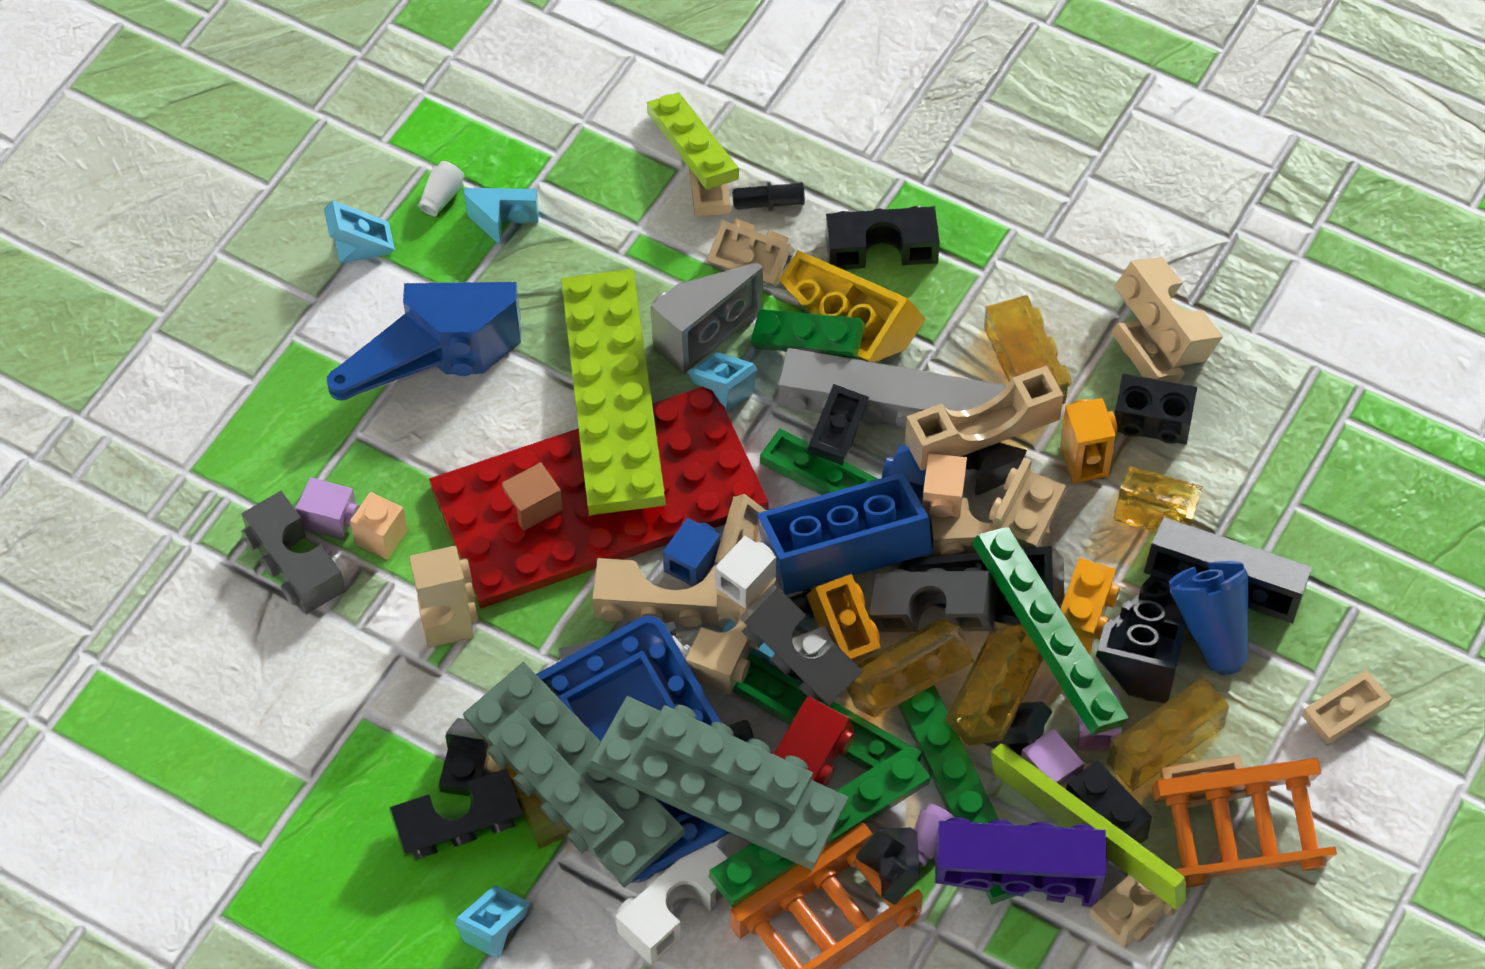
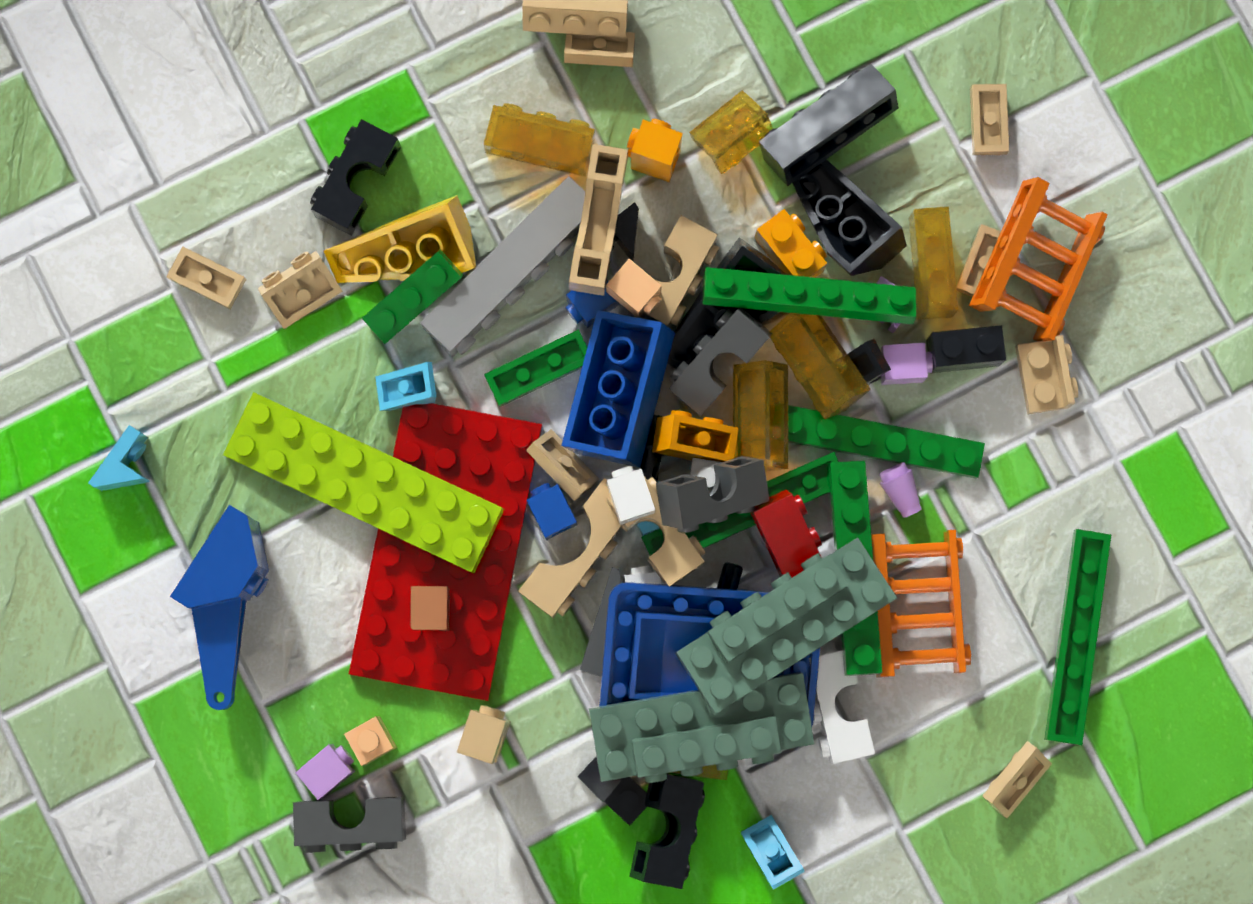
camera: 60 degrees left, 25 degrees up
medium azure slope [324,200,395,263] -> none
white cone [418,161,465,217] -> none
lime plate [647,92,739,190] -> none
light grey slope [651,263,763,374] -> none
black axle [732,182,805,211] -> none
black slope [807,384,869,466] -> none
black slope [856,827,920,905] -> none
dark purple wedge [935,817,1106,907] -> none
tan bracket [989,457,1066,548] -> none
lime tile [991,743,1186,910] -> none
black brick [1115,373,1197,445] -> none
blue cone [1169,561,1248,675] -> none

